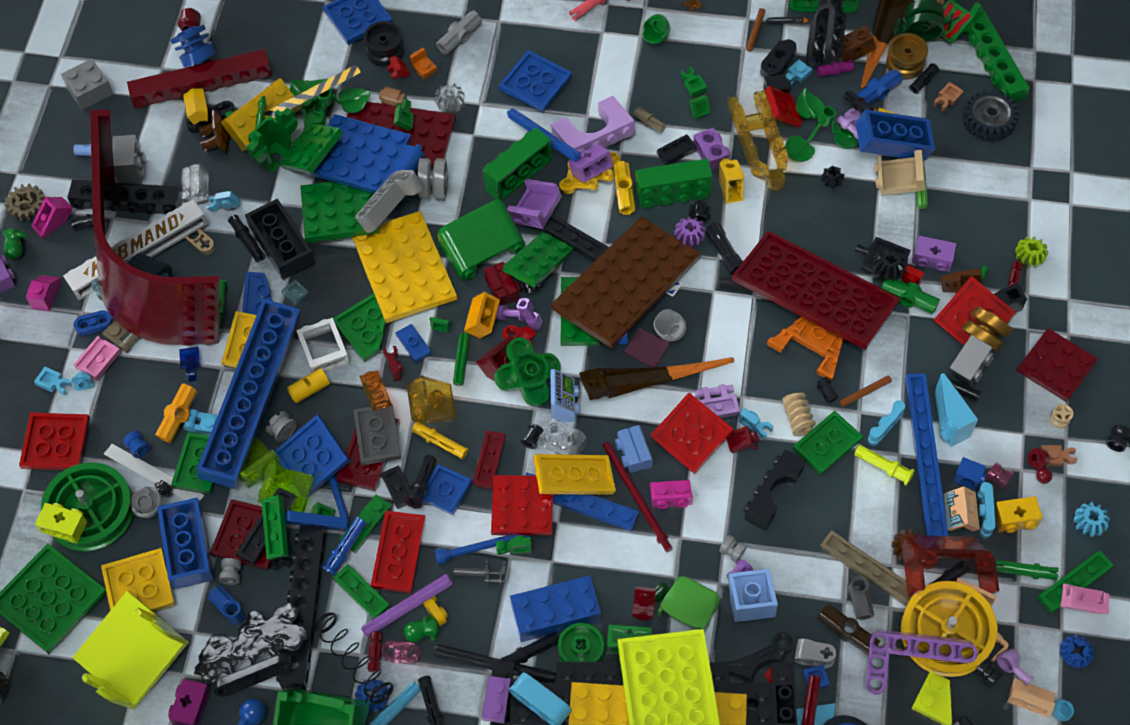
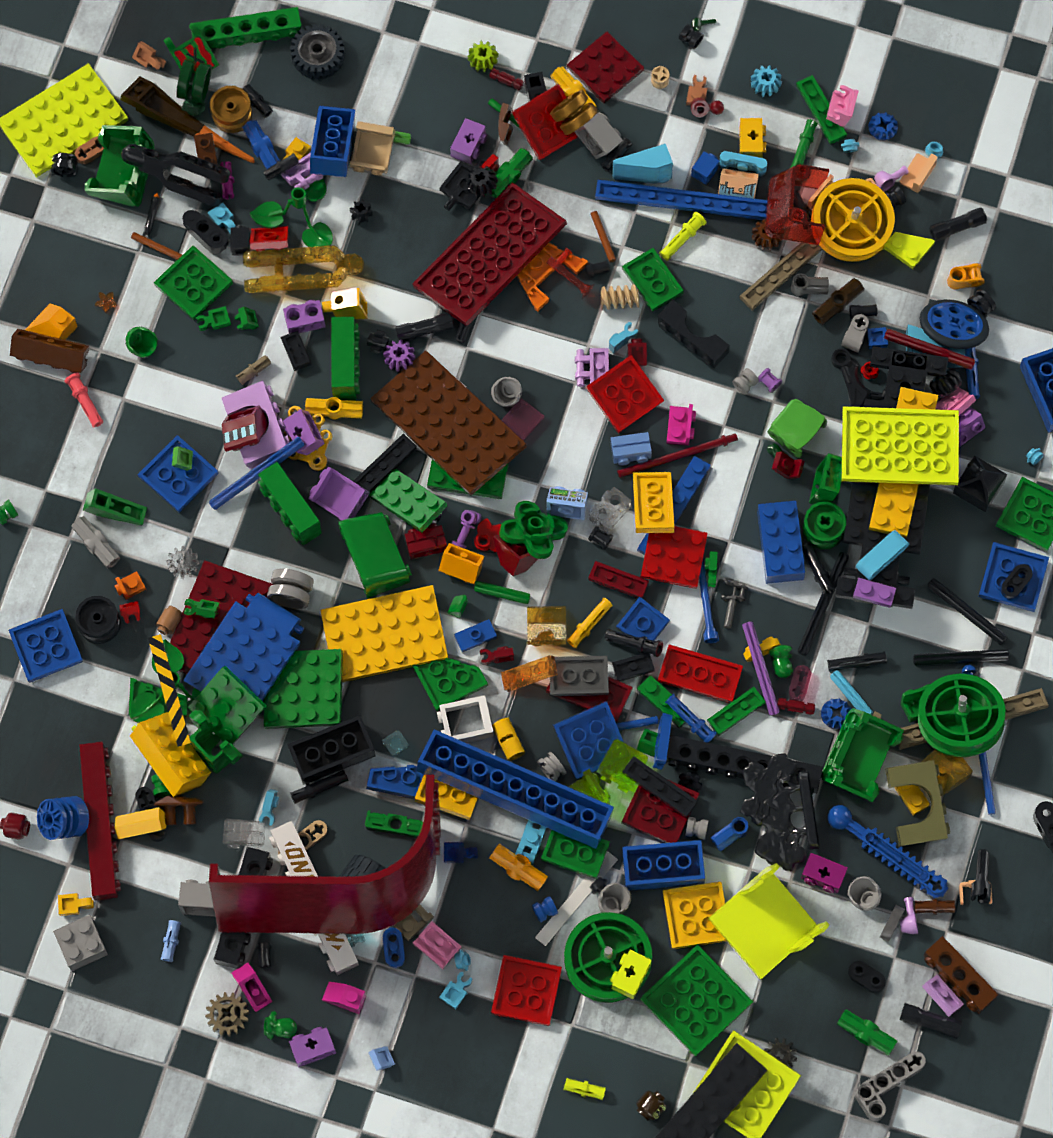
camera: 80 degrees left, 10 degrees up
green piece [255,96,266,128] -> none
green plate [262,495,288,560] -> none
black piece [313,612,394,704] -> none
light grey beam [355,170,424,233] -> none
dark brown plate [579,357,734,400] -> none
light blue slope [728,569,778,622] -> none
medium lavender beam [866,630,978,695] -> none
medium azure plate [867,400,905,446] -> none
nougat plate [933,82,964,112] -> none
clear pink wheel [986,462,1014,489] -> none
none -> yellow plate [58,893,94,916]
none -> green slope [83,488,147,526]
none -> green plate [154,245,233,321]
none -> bright green plate [172,446,193,471]
none -> dark red slope [222,405,269,452]
none -> clear red piece [546,248,595,299]
none -> yellow piece [551,67,597,108]
none -> medium azure plate [841,139,859,153]
none -> black pin [849,304,878,320]

